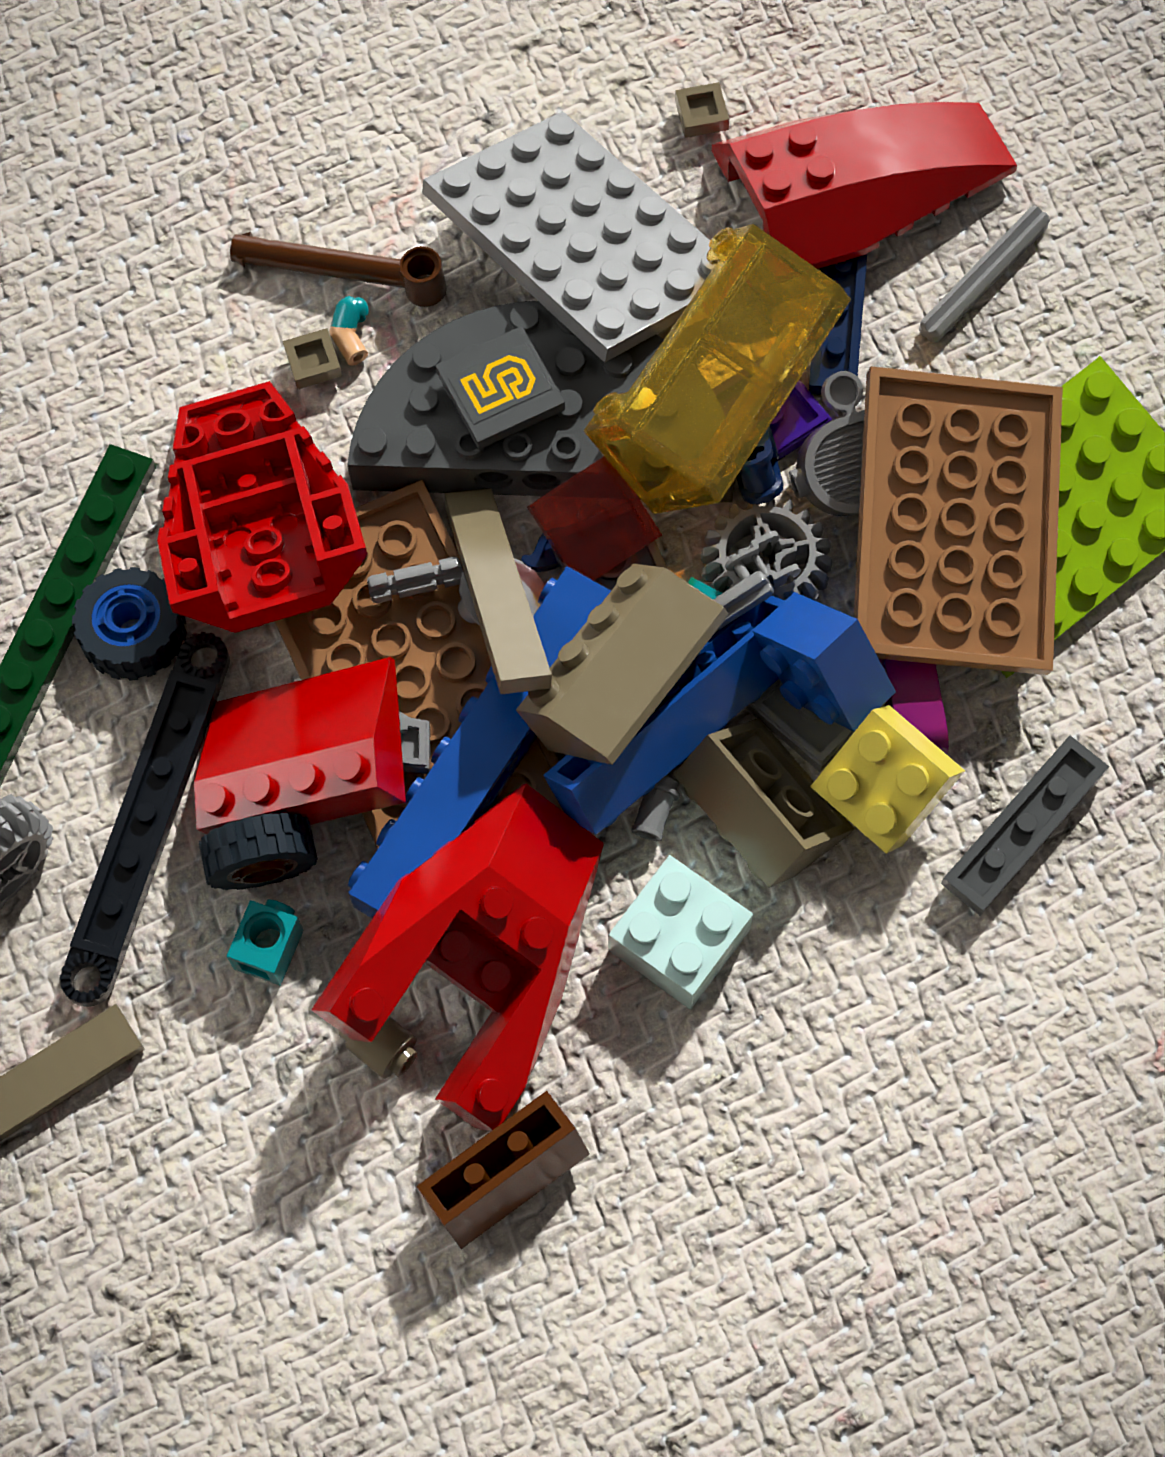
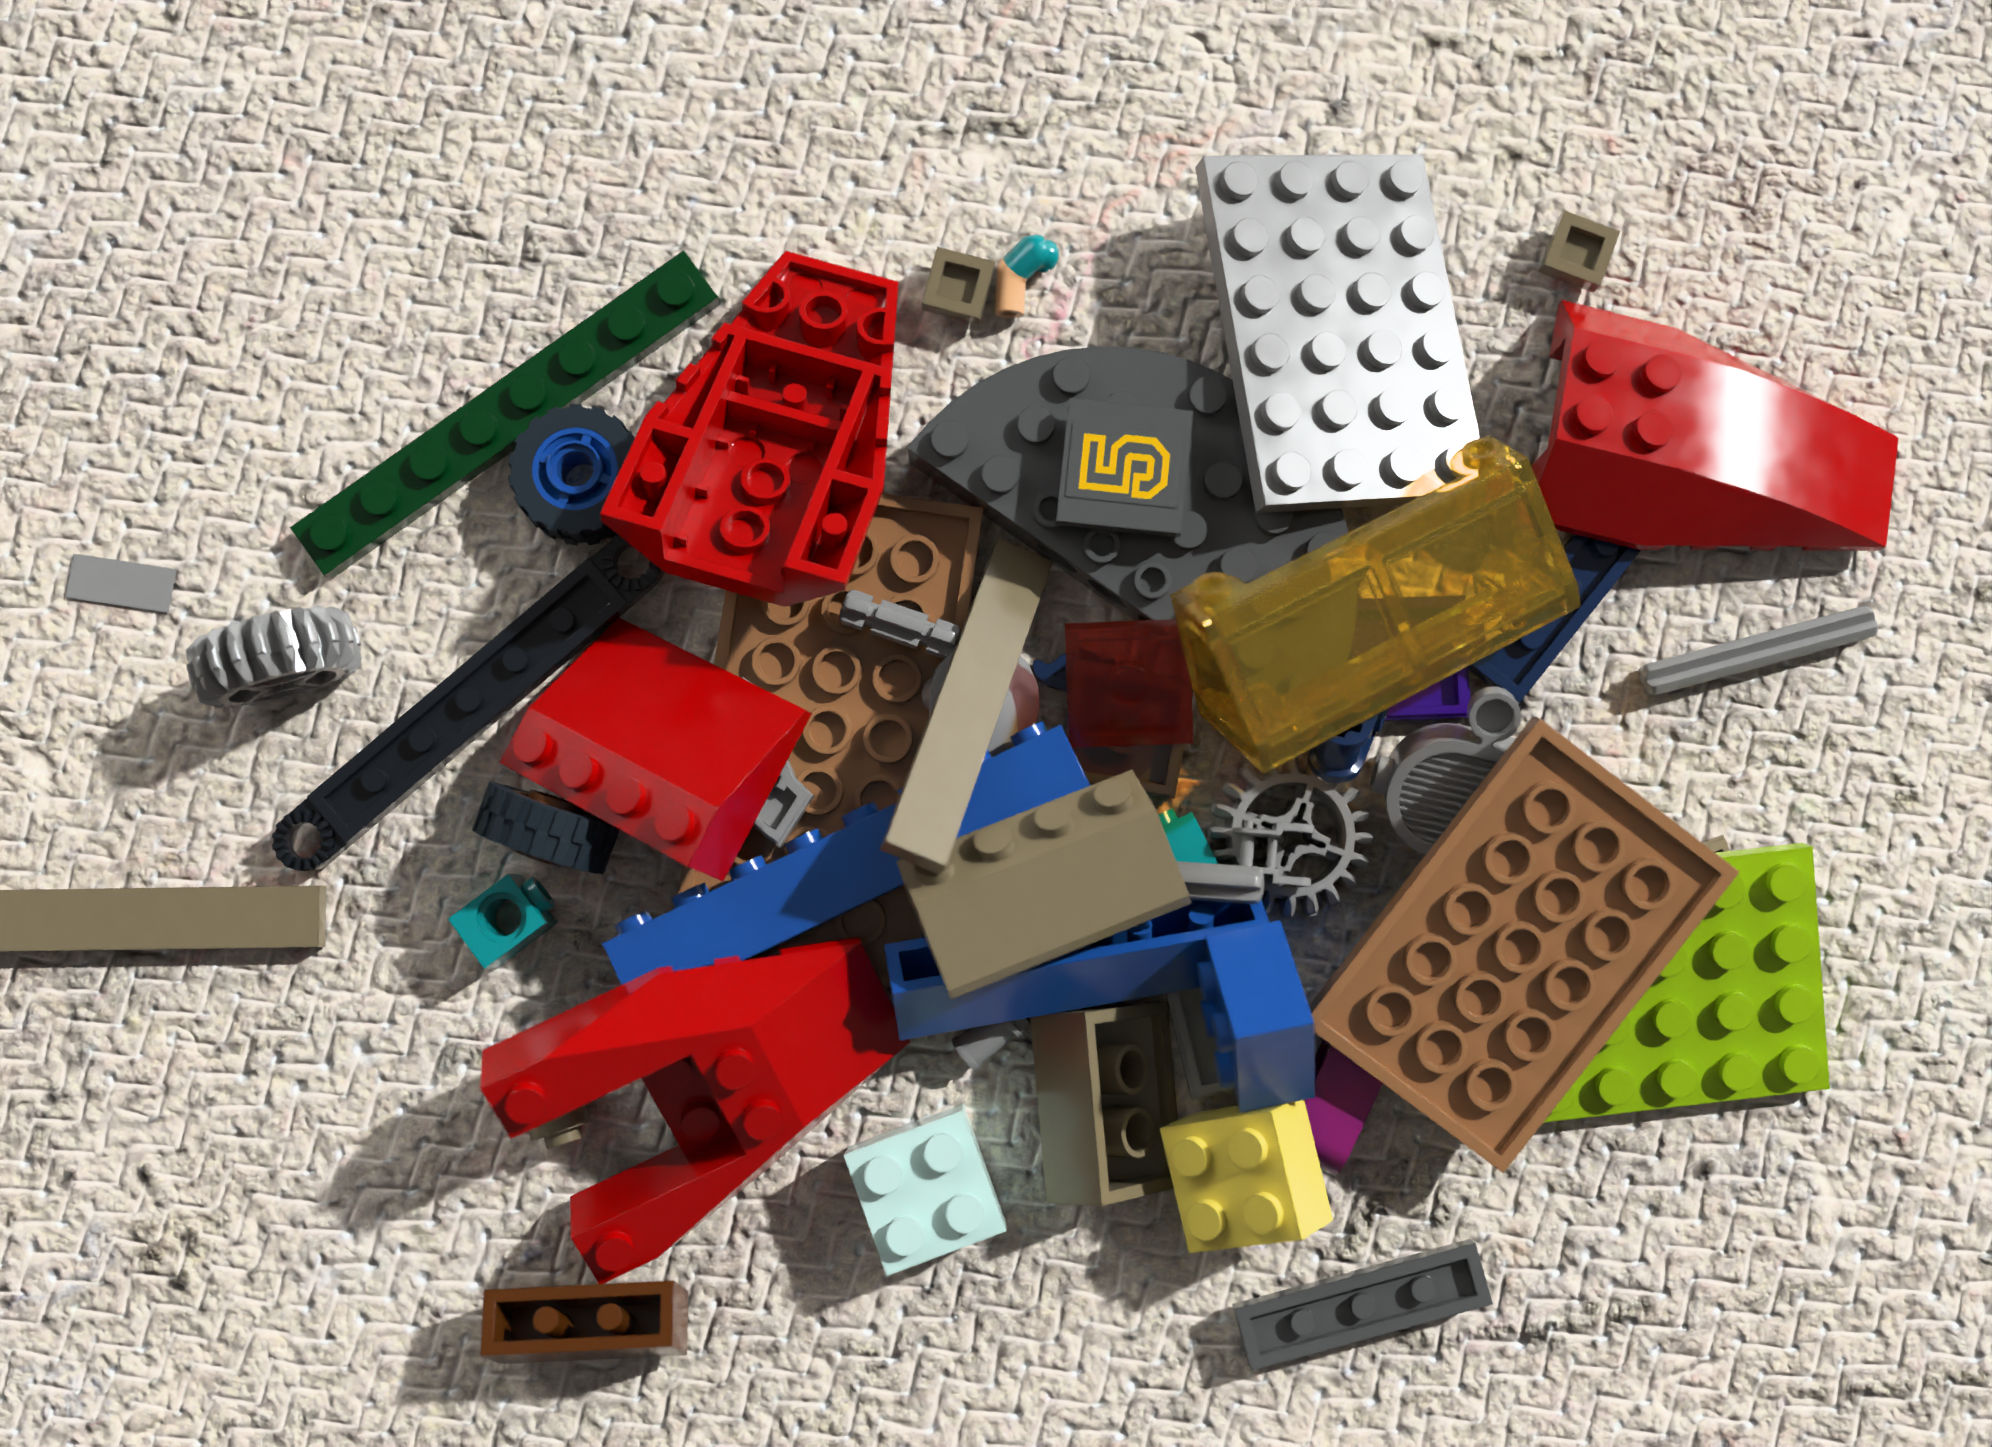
camera: 30 degrees right, 15 degrees up
reddish brown piece [230,232,447,307] -> none

